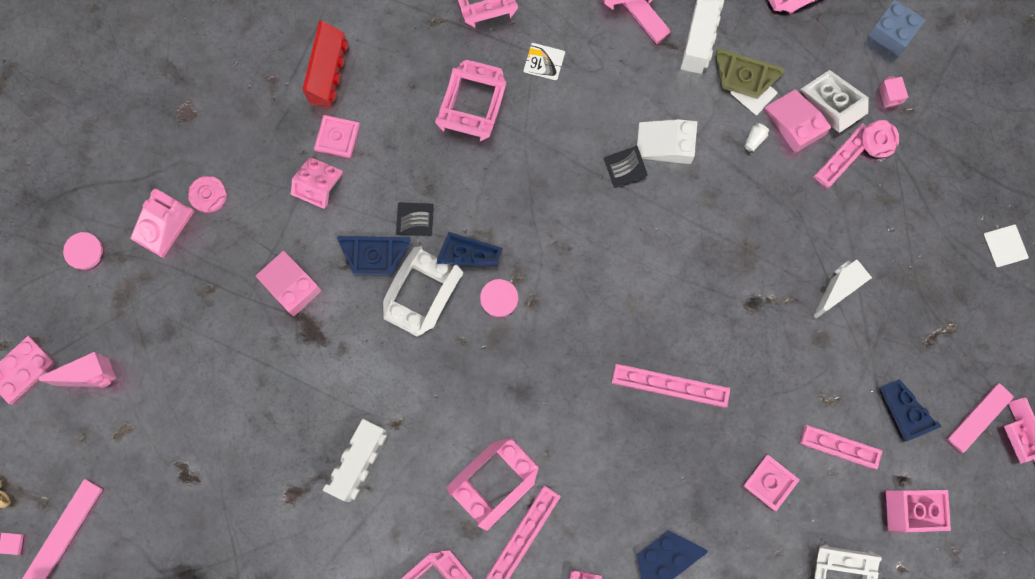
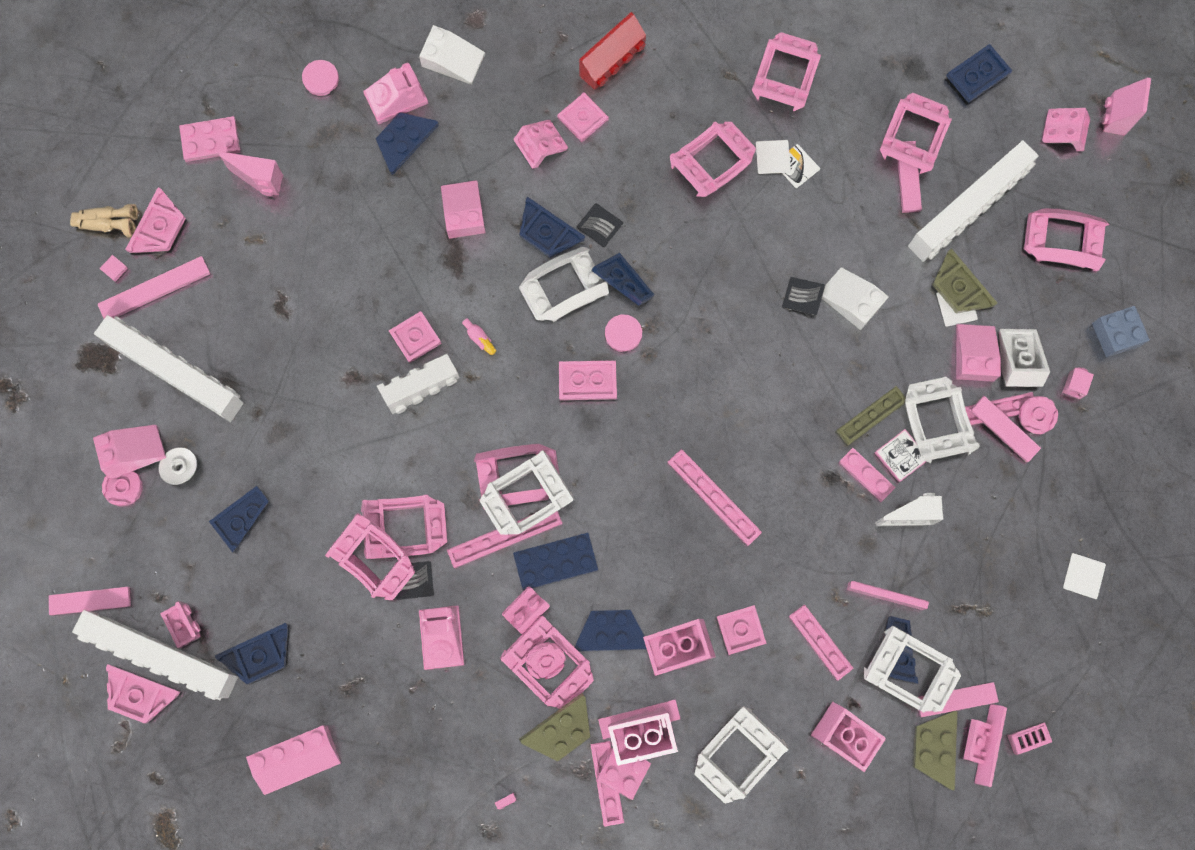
camera: 30 degrees right, 0 degrees up
bright pink tile [188,176,227,213] -> none
white cone [744,123,769,152] -> none
none -> bright pink wing [125,187,186,253]
none -> dark blue wing [375,113,439,175]
none -> bright pink plate [389,311,442,363]
none -> white slope [419,25,485,85]
none -> bright pink piece [462,318,496,355]
none -> white wedge [480,450,574,535]
none -> dark blue plate [513,533,598,591]
none -> bright pink plate [559,361,617,400]
none -> bright pink slope [643,619,716,676]
none -> white sticker [756,140,791,174]
none -> olive tile [836,386,906,446]
none -> bright pink plate [839,448,896,502]
none -> bright pink tile [847,581,929,610]
none -> white wedge [864,626,961,712]
none -> tile [875,429,926,483]
none -> white wedge [905,377,980,463]
none -> olive wing [913,711,957,790]
none -> bright pink tile [970,396,1041,462]

